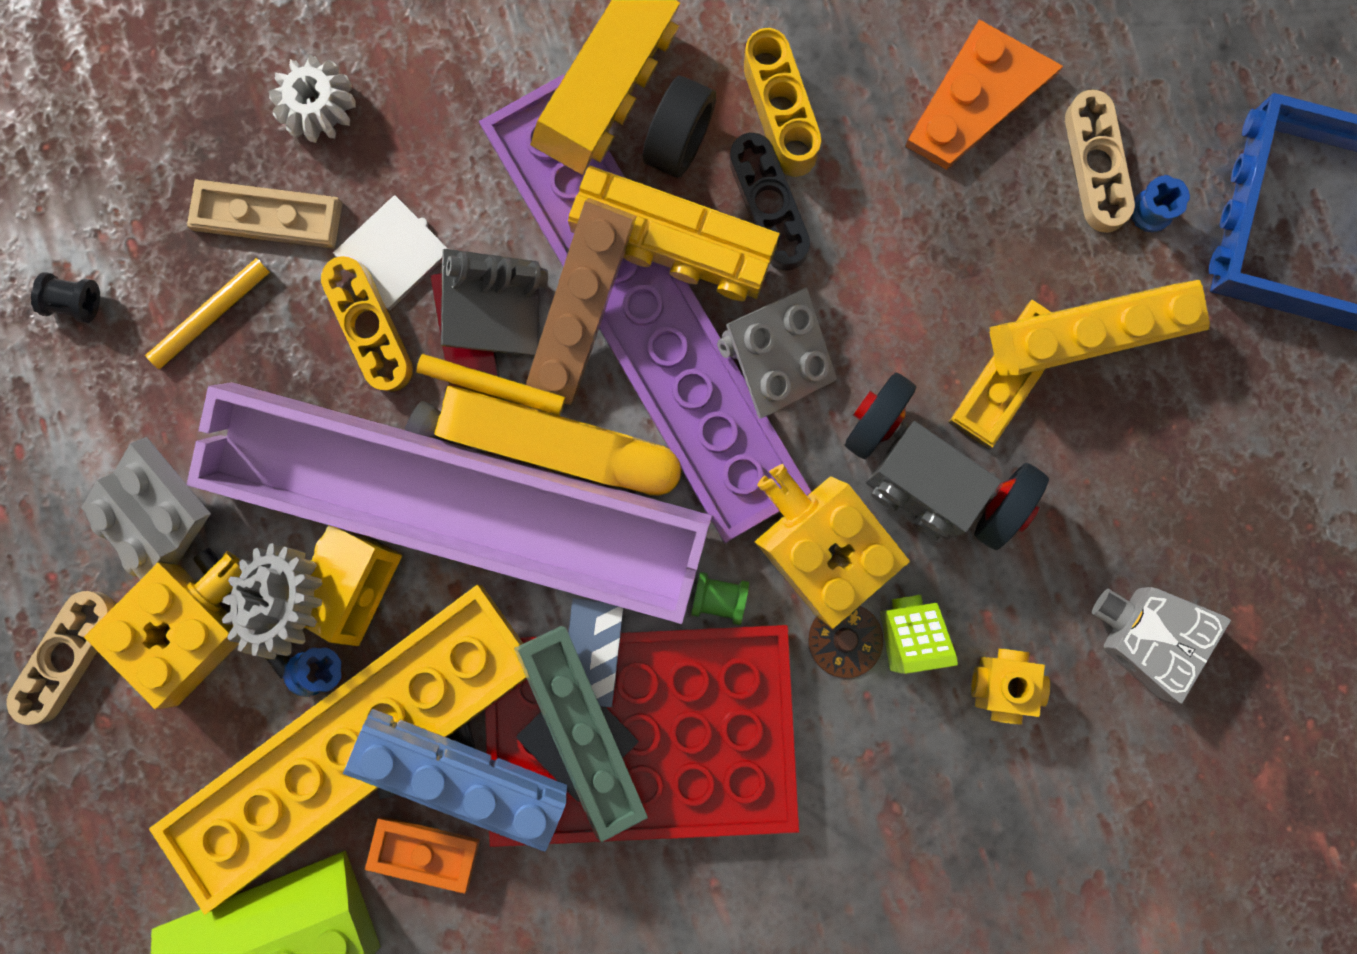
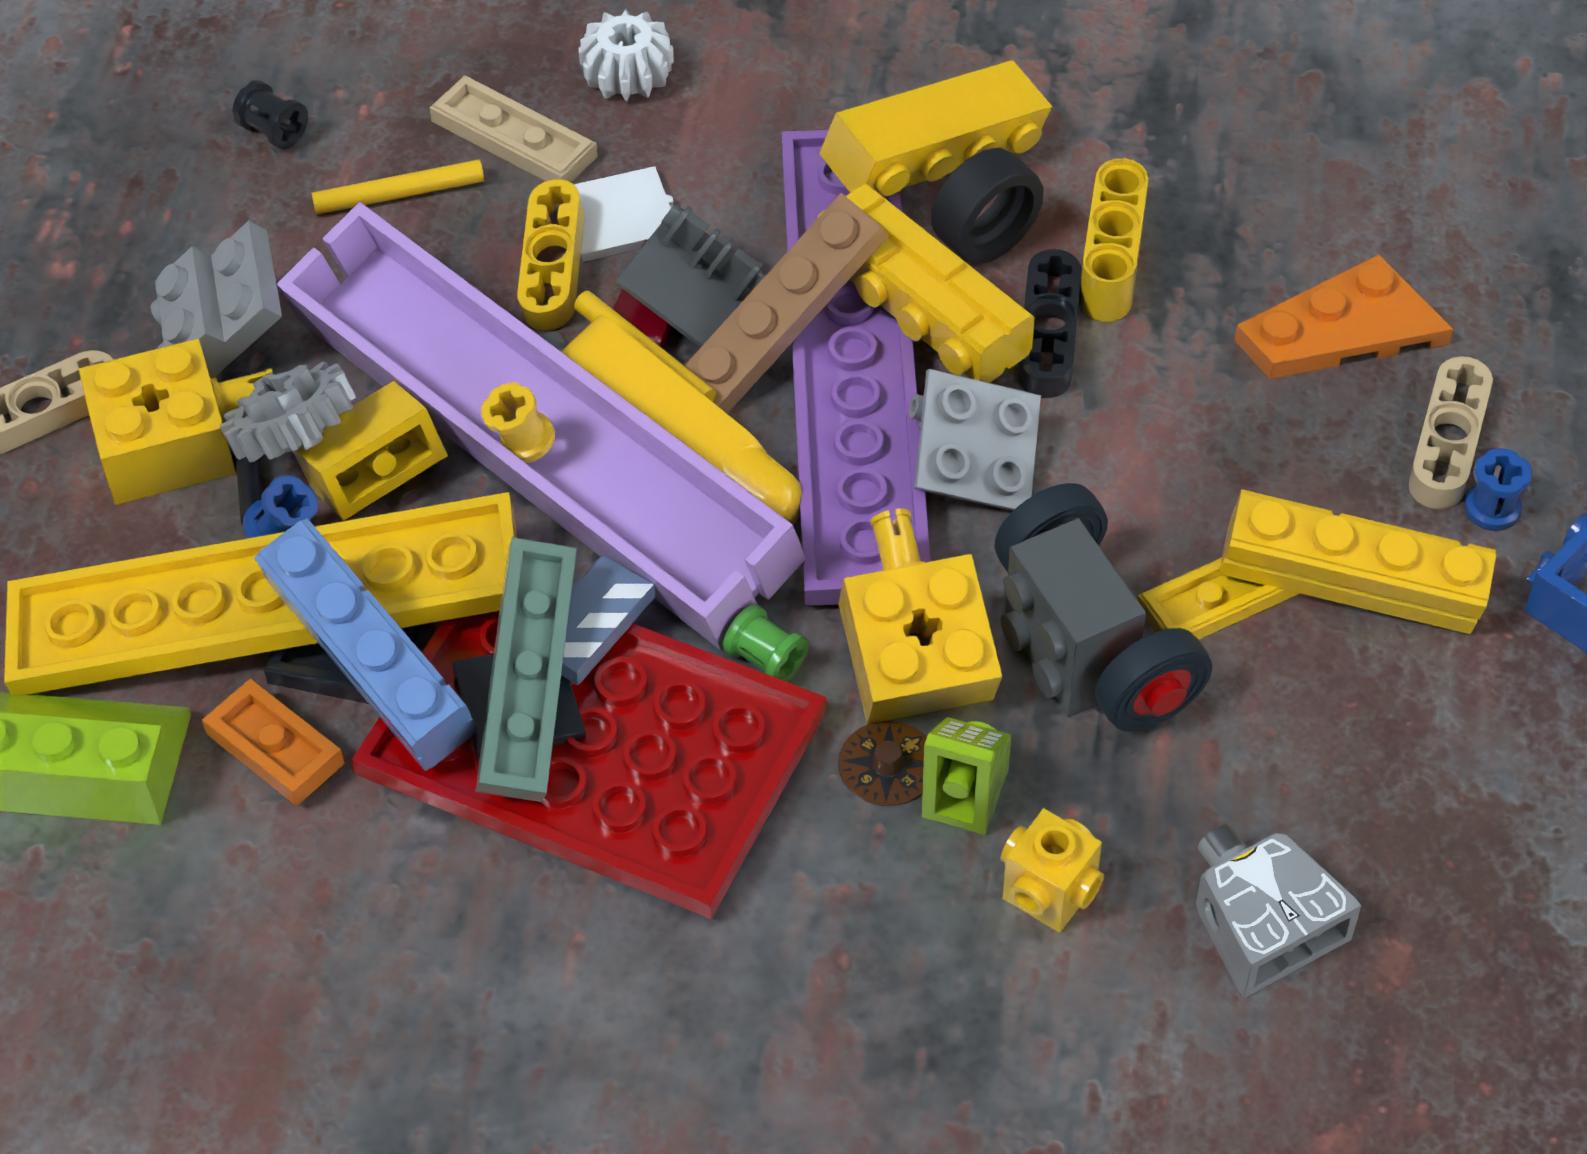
camera: 25 degrees right, 30 degrees down
none -> yellow bush [481,382,555,463]

